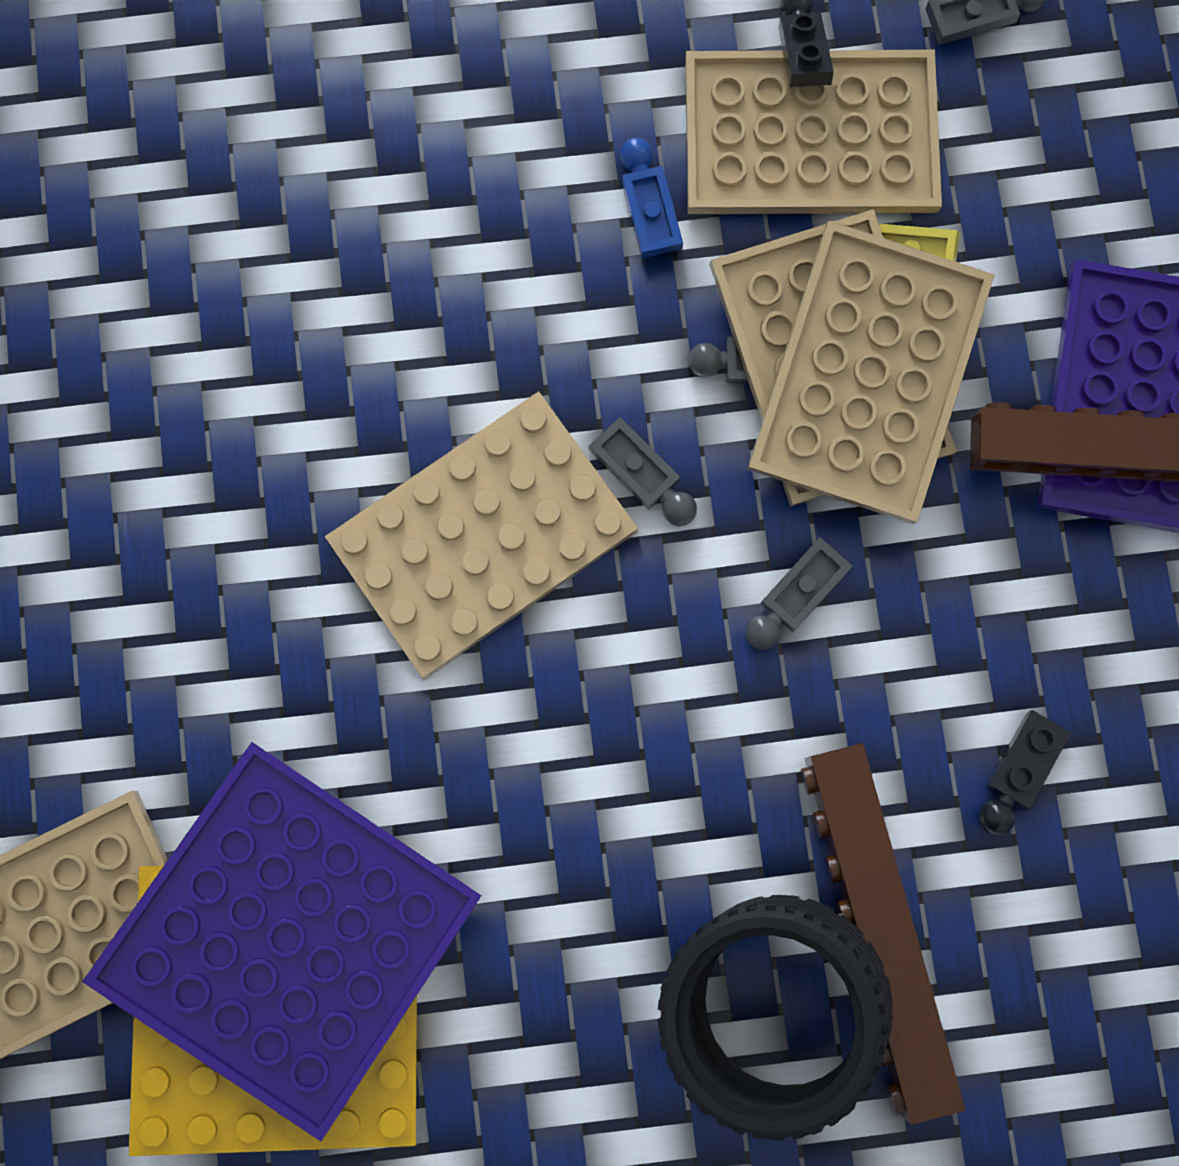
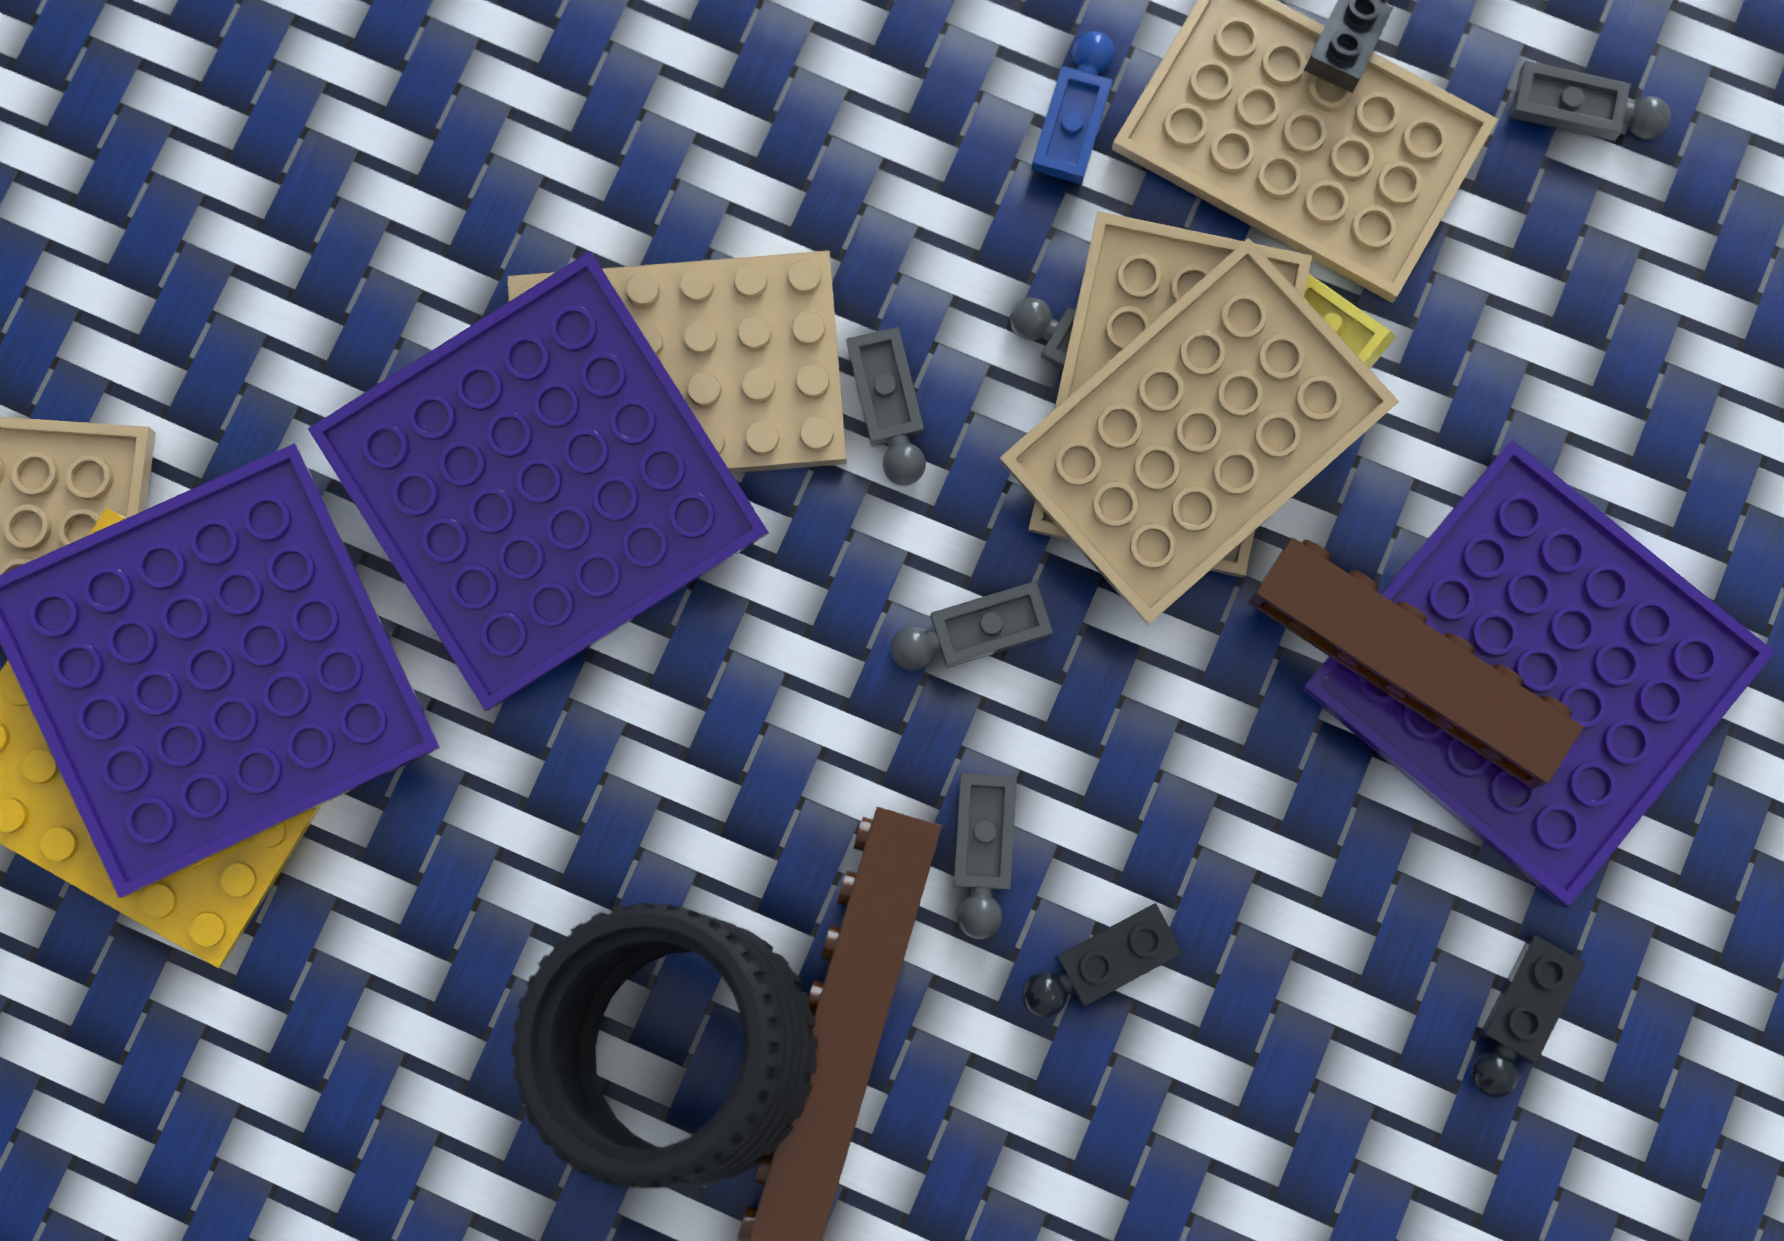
camera: 30 degrees right, 0 degrees up
none -> dark purple plate [308,251,769,711]
none -> dark grey plate [953,773,1017,939]

